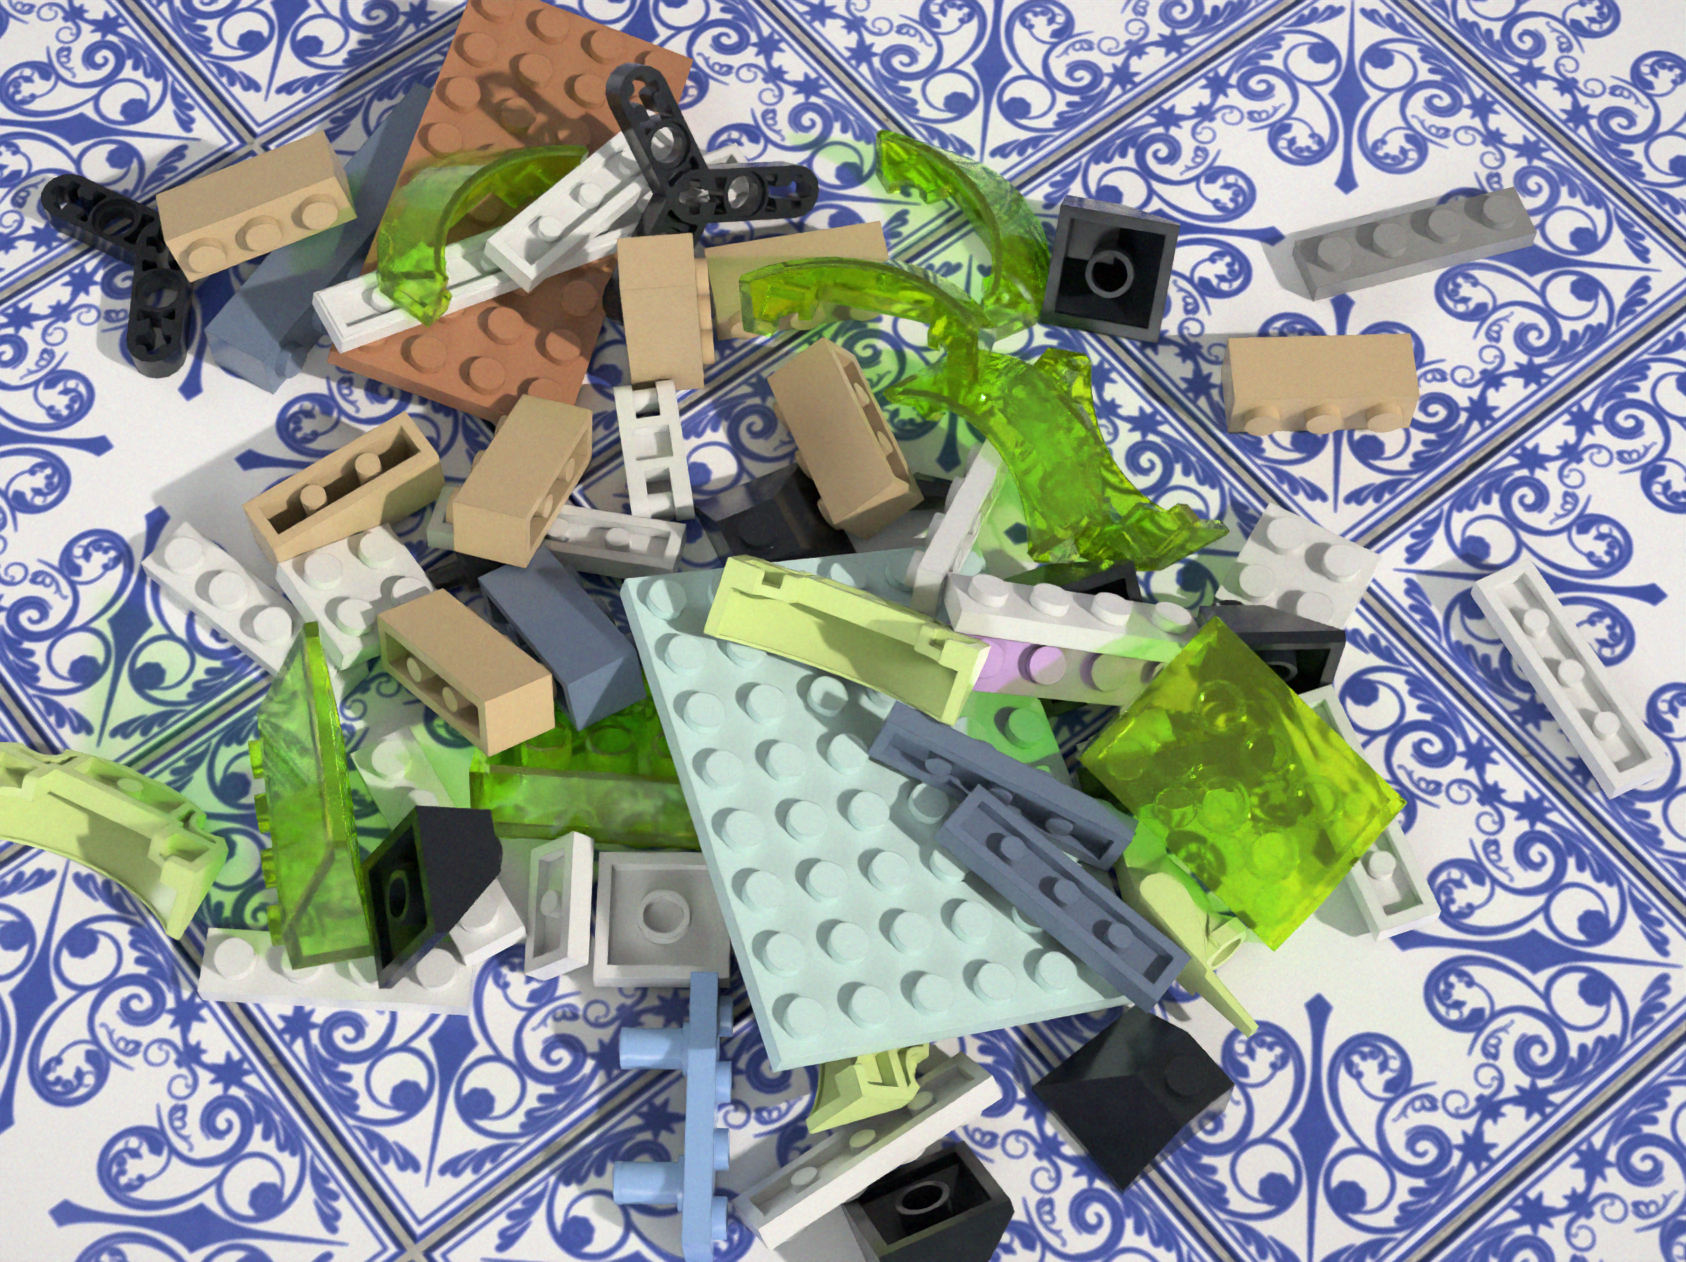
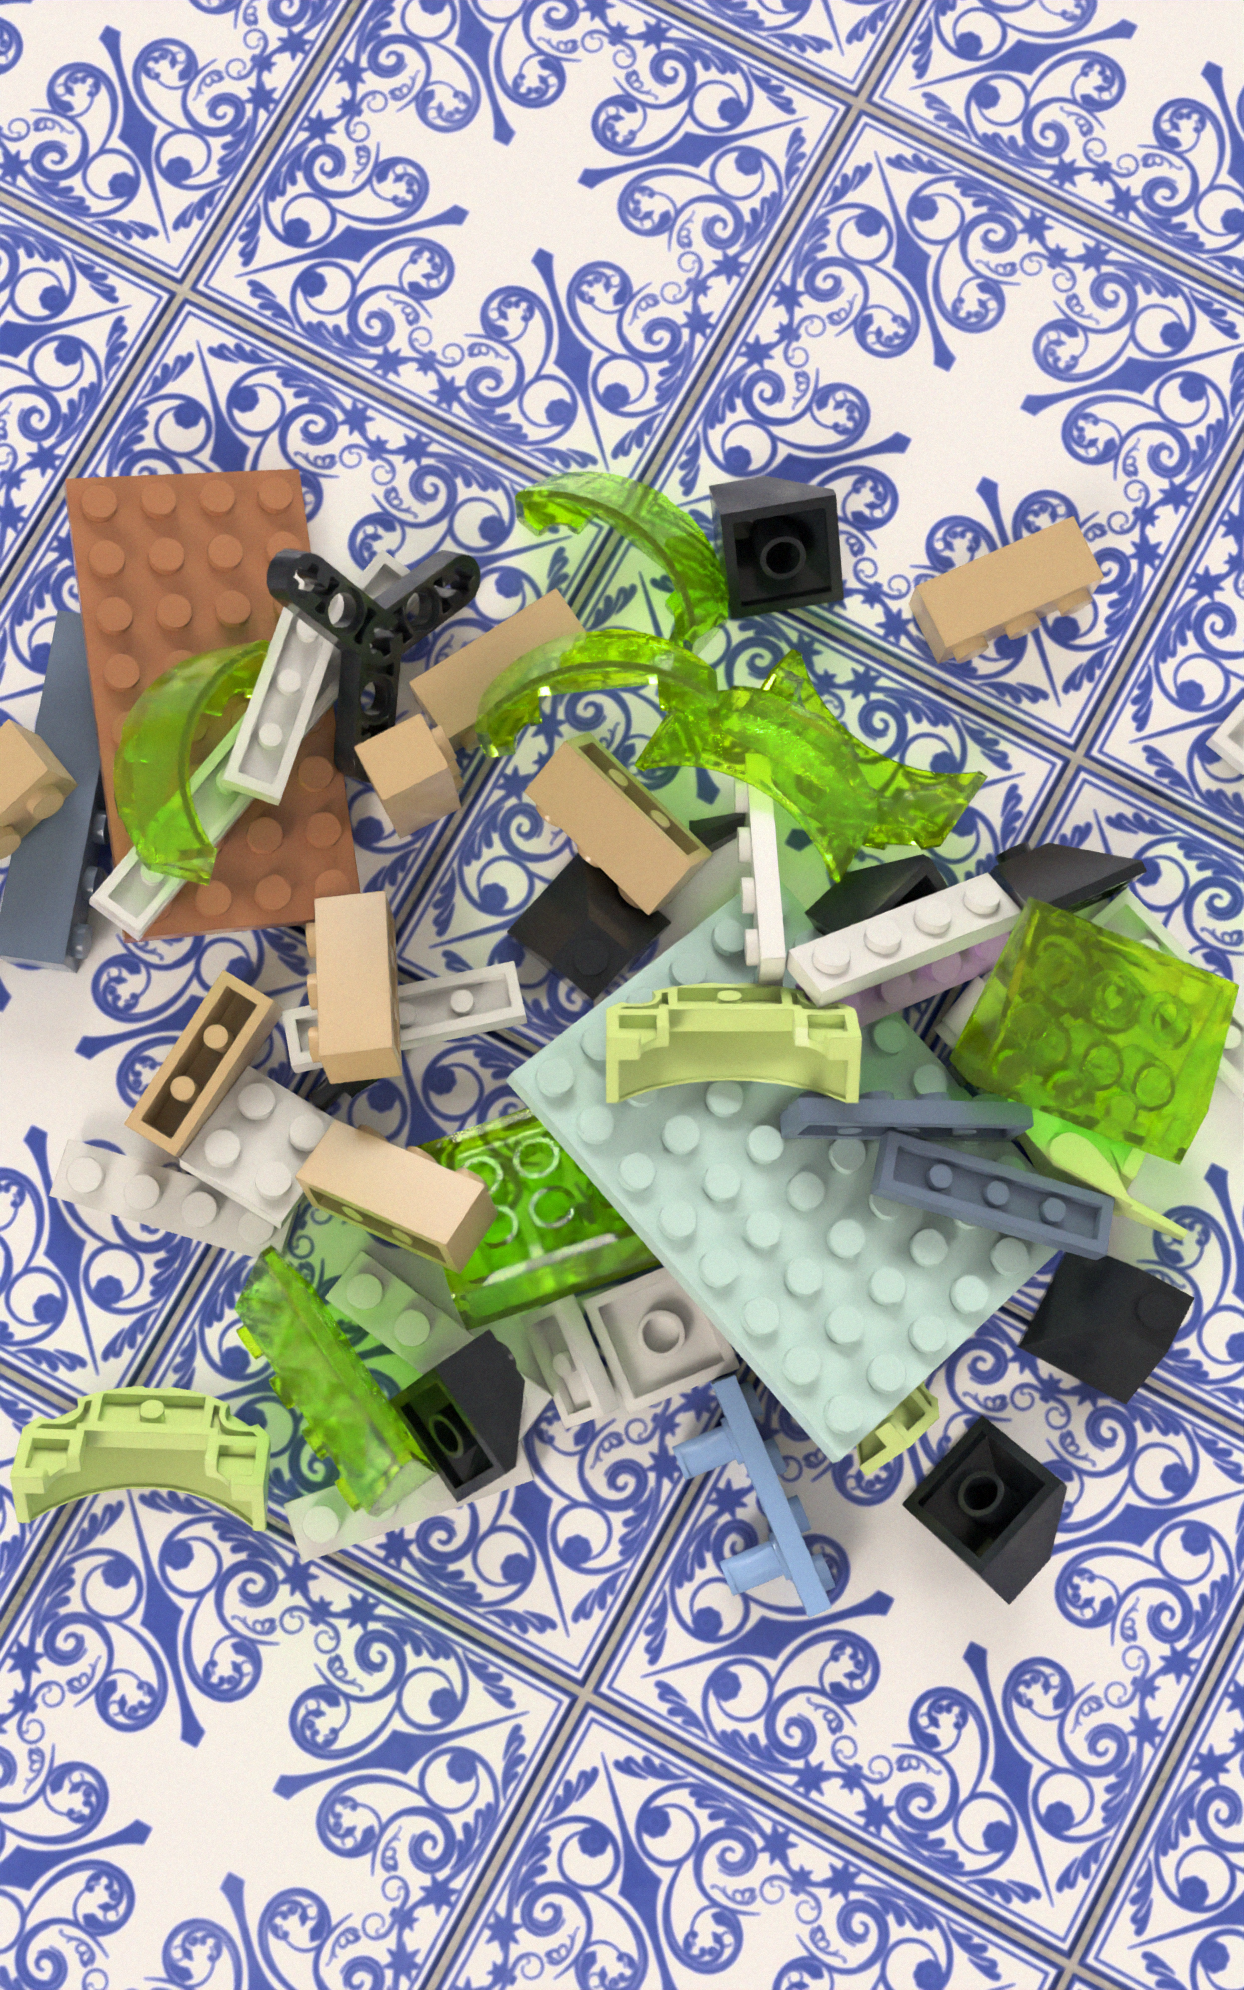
camera: 25 degrees left, 20 degrees up
sand blue brick [478,546,647,731] -> none
white plate [613,379,695,521] -> none
white plate [731,1051,1002,1251] -> none
white plate [1212,502,1383,630] -> none
light grey plate [1292,187,1537,301] -> none

